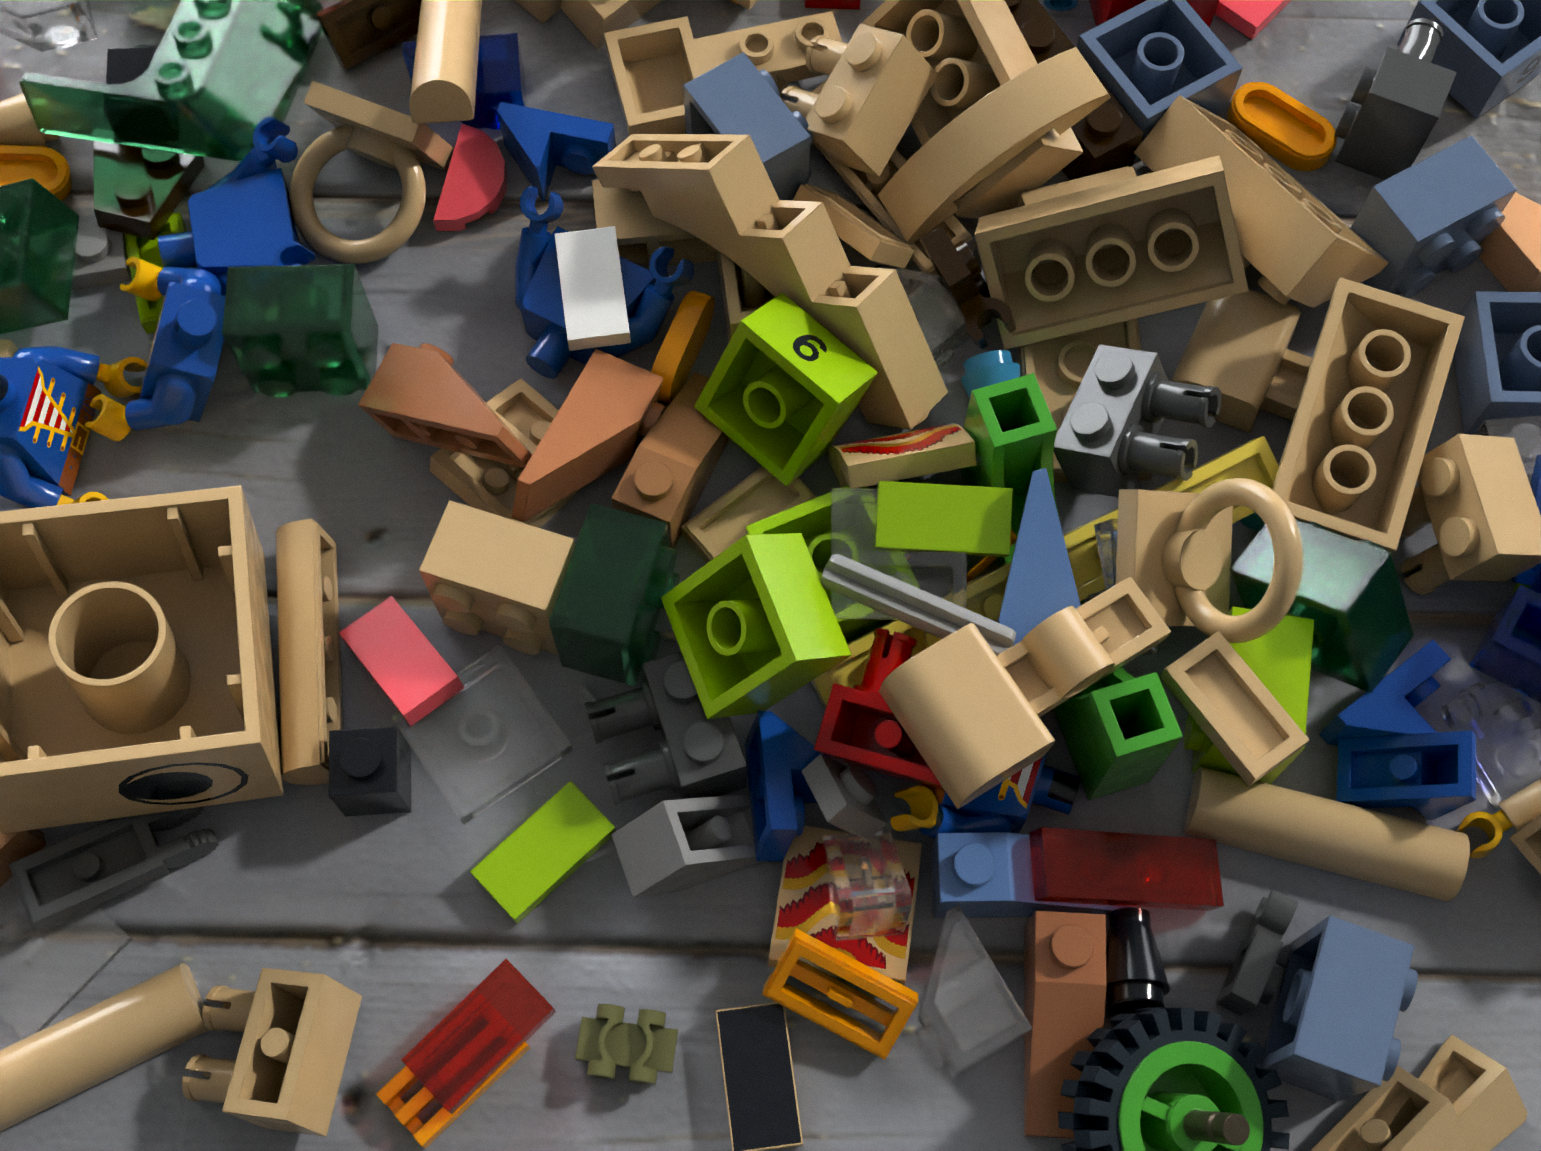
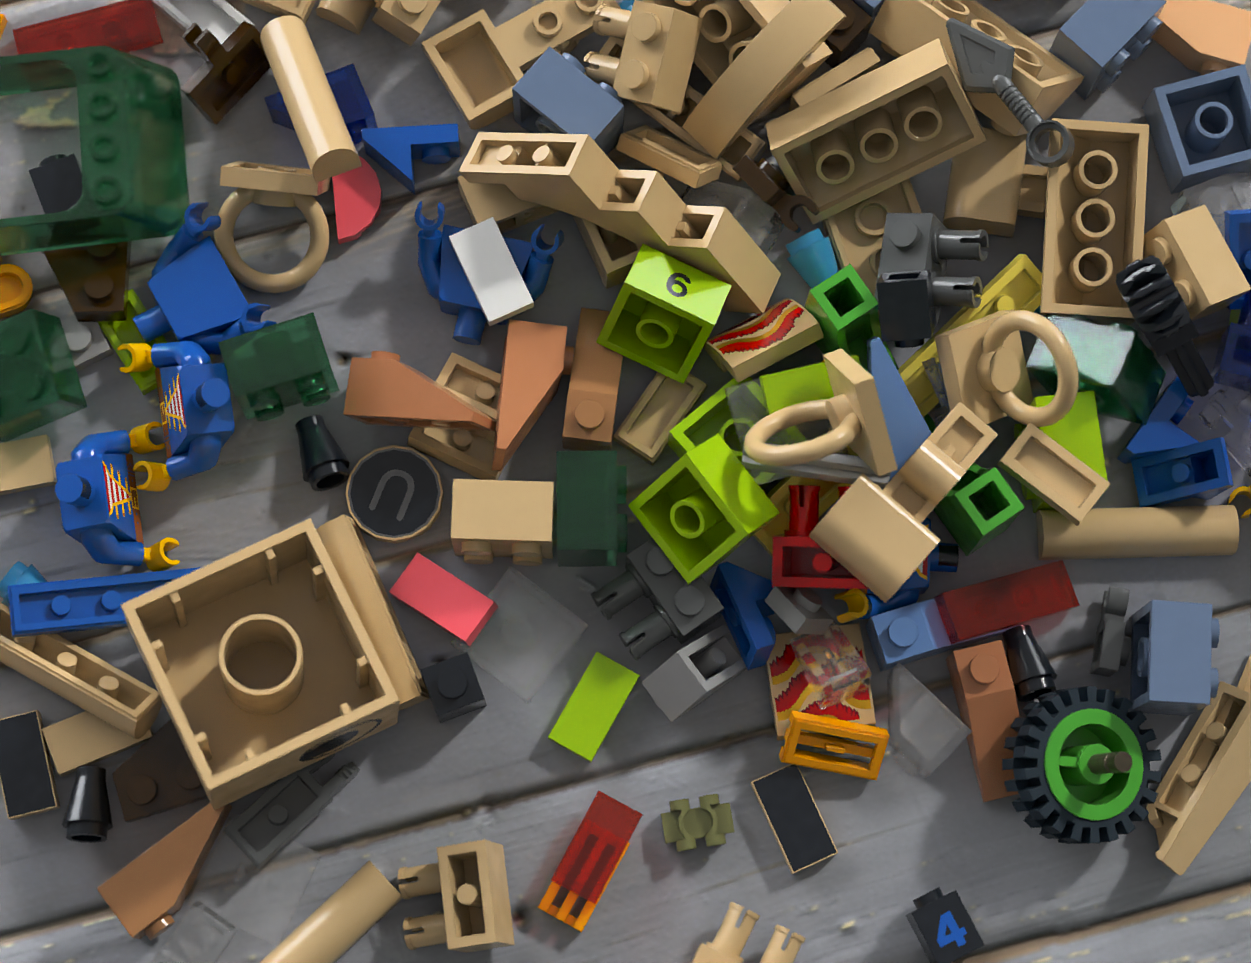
camera: 20 degrees left, 10 degrees up
light orange tile [651,290,715,404] -> none
none -> black cone [295,415,350,491]
none -> black tile [345,445,444,544]
none -> tan tile [744,348,898,476]
none -> black brick [876,270,936,348]
none -> dark grey piece [946,18,1075,168]
none -> black gear [1116,255,1214,397]

